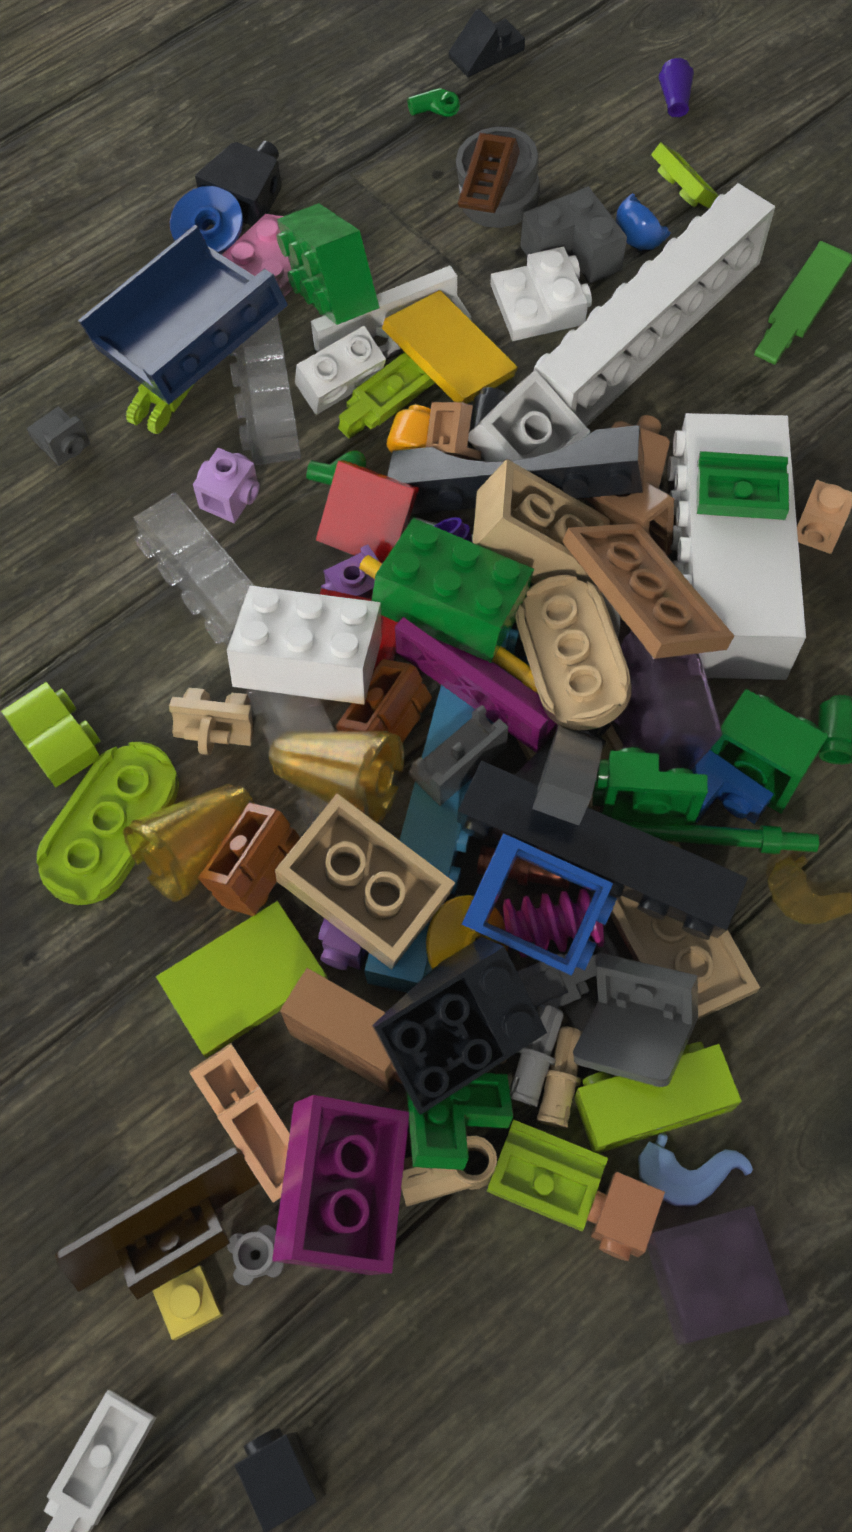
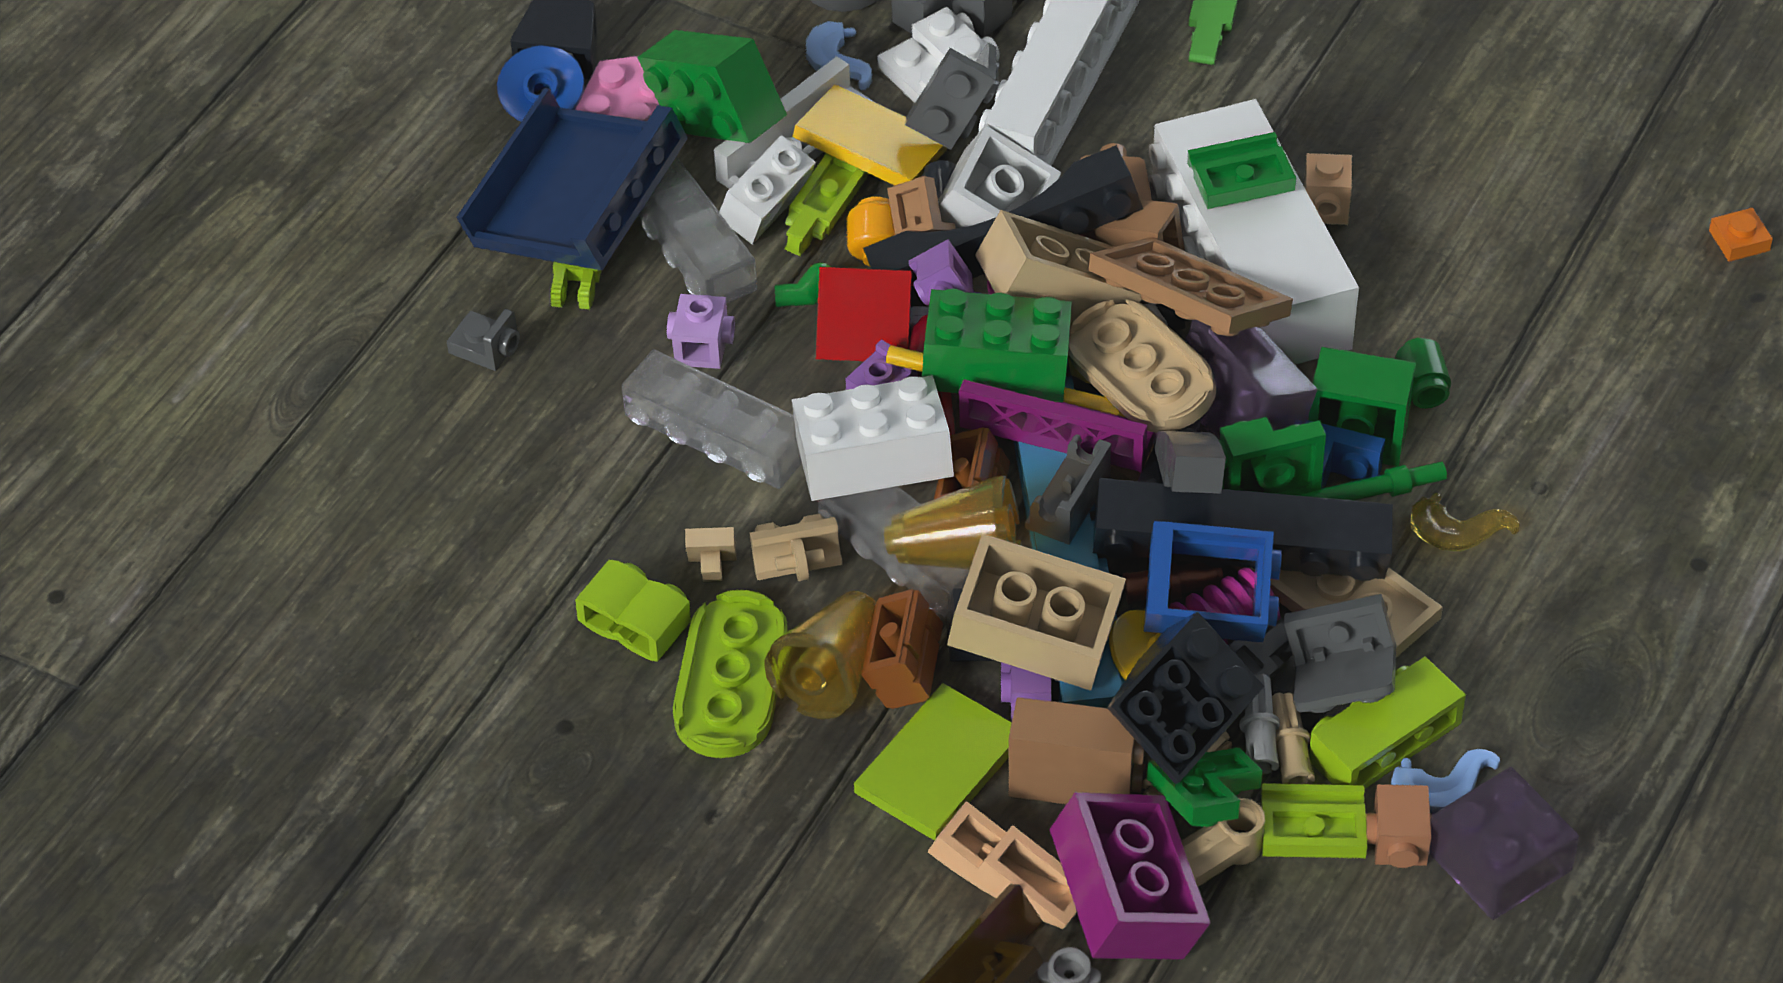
camera: 20 degrees left, 15 degrees down
none -> tan tile [685,527,737,582]
none -> light blue piece [806,21,872,90]
none -> dark grey bracket [905,43,1000,149]
none -> medium lavender brick [909,239,973,306]

